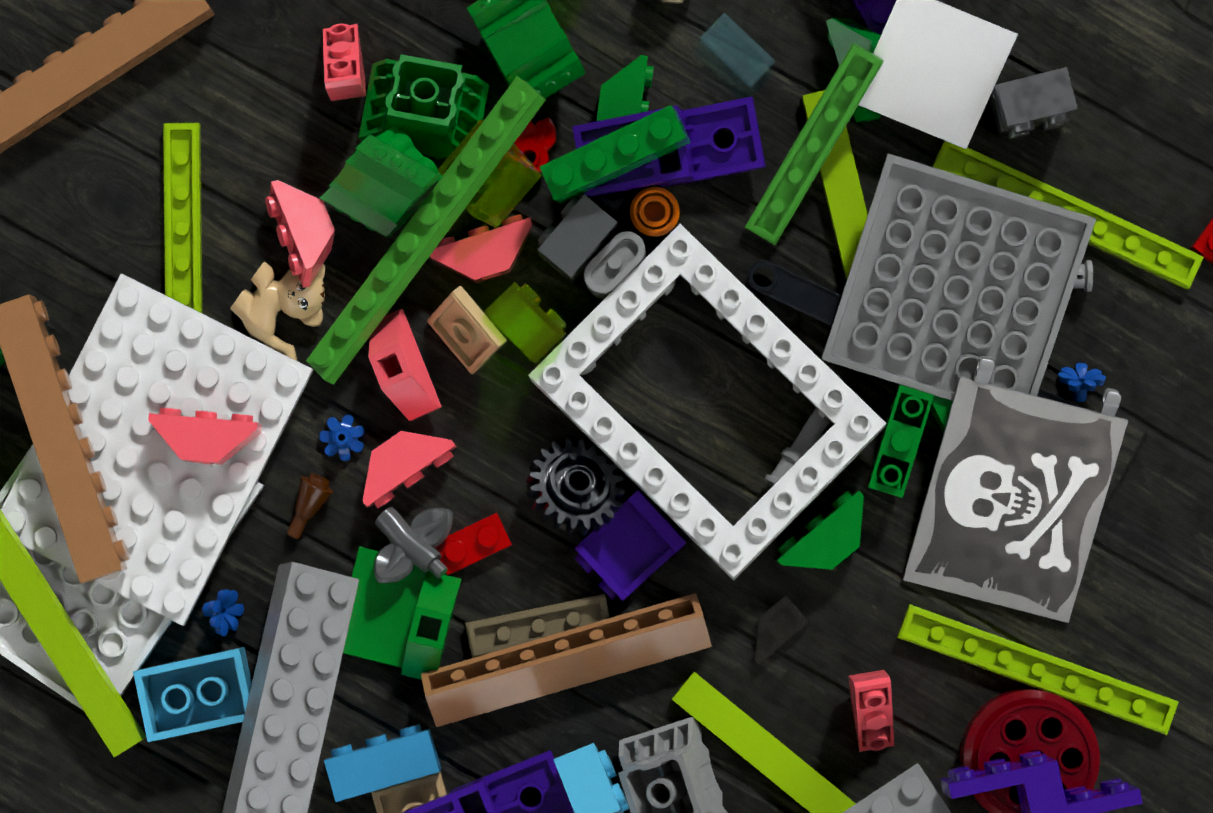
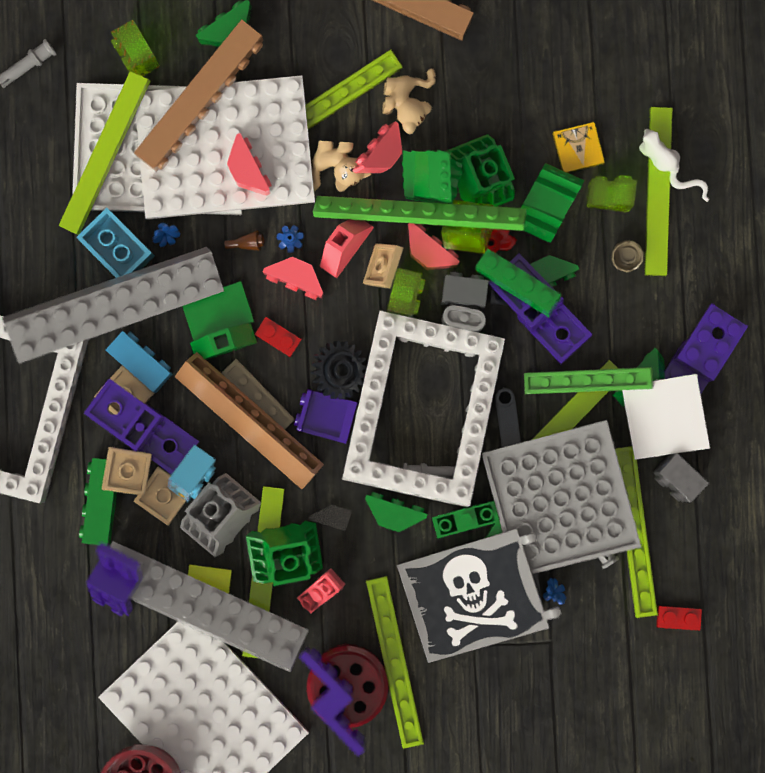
camera: 55 degrees right, 0 degrees up
coral slope [323,24,366,101] -> none
dark grey plant [373,506,453,583] -> none
orange brick [630,187,680,237] -> none
clear light blue tile [700,13,775,88] -> none
none -> green slope [246,521,323,586]
none -> tan animal [382,69,436,134]

